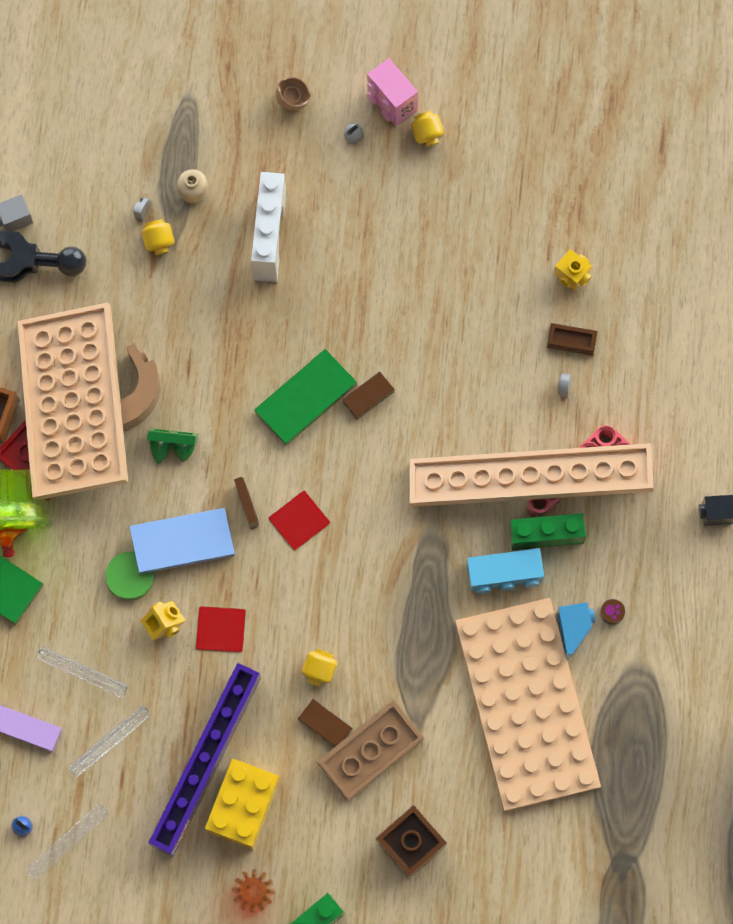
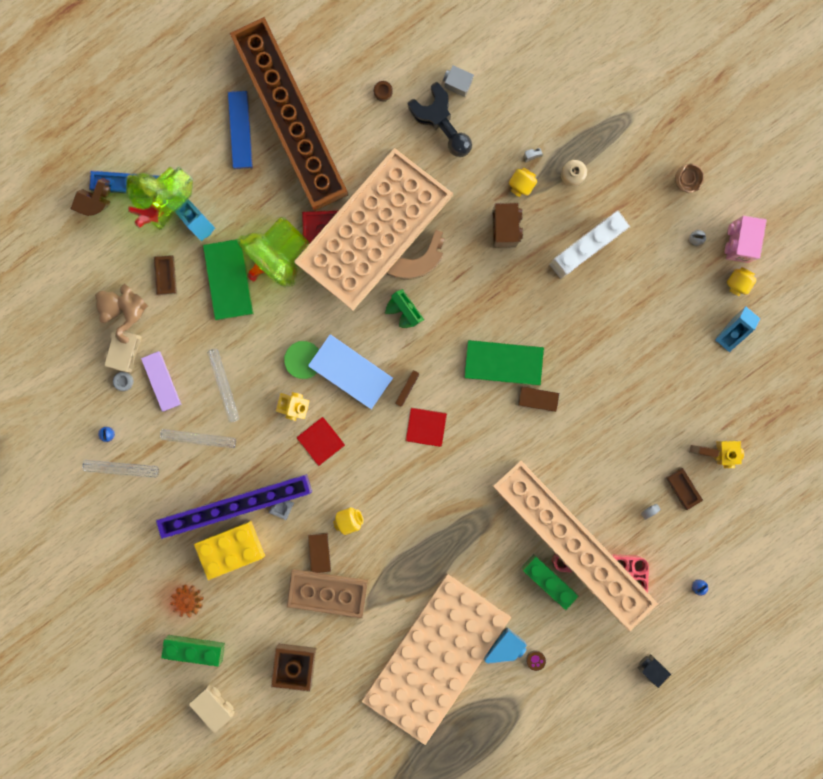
camera: 55 degrees right, 15 degrees up
medium azure brick [466,548,544,594] -> none
none -> light grey tile [269,501,295,520]
none -> reddish brown brick [492,203,523,248]
none -> reddish brown tile [689,445,720,458]
none -> blue hinge [692,579,708,596]
none -> dark azure slope [715,306,760,352]

